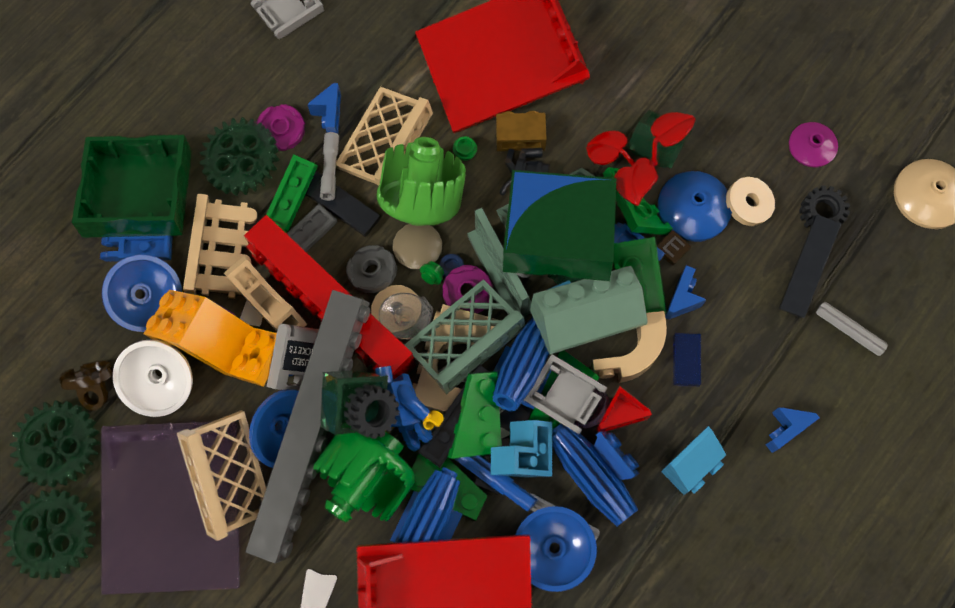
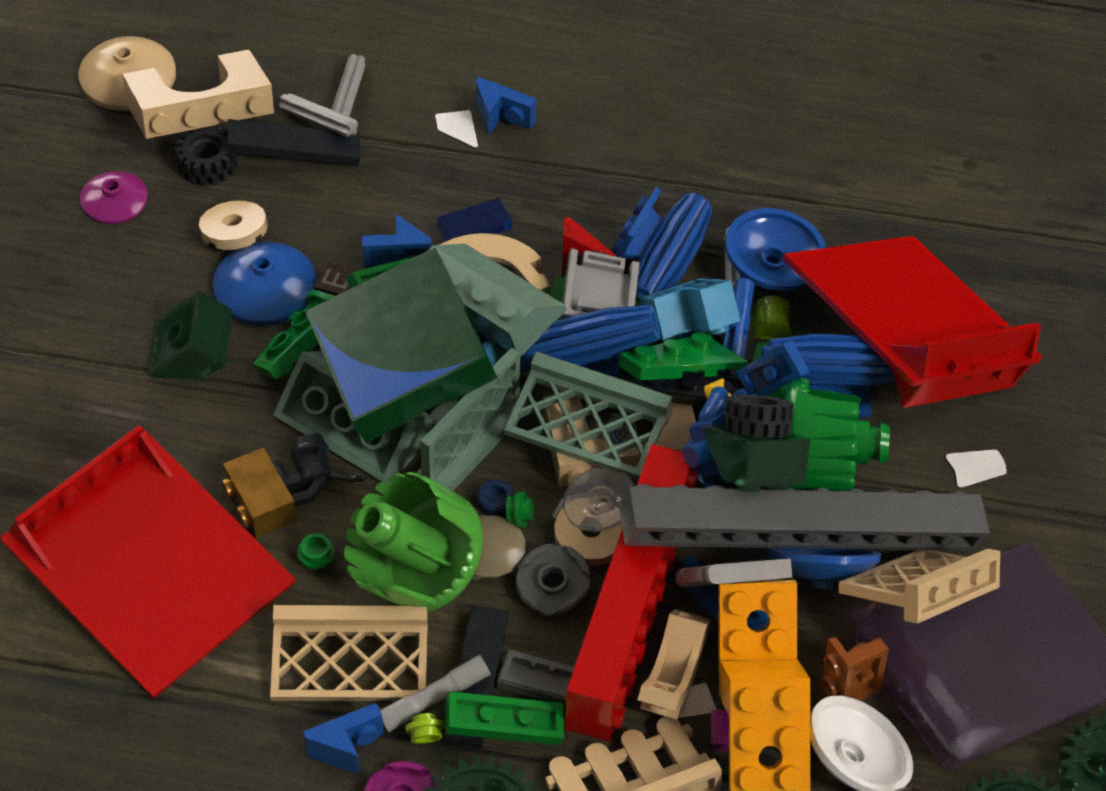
camera: 120 degrees left, 20 degrees down
magenta tile [442,265,493,314] -> none
red plant [586,112,696,206] -> none
dark azure slope [661,427,726,495] -> none
none -> tan arch [123,50,274,139]
none -> light grey axle [279,93,358,137]
none -> lime plate [405,713,445,744]
none -> white sticker [435,110,478,147]
none -> blue slope [736,339,810,396]
none -> clear neon green brick [755,296,791,339]
none -> dark orange bracket [821,637,889,701]

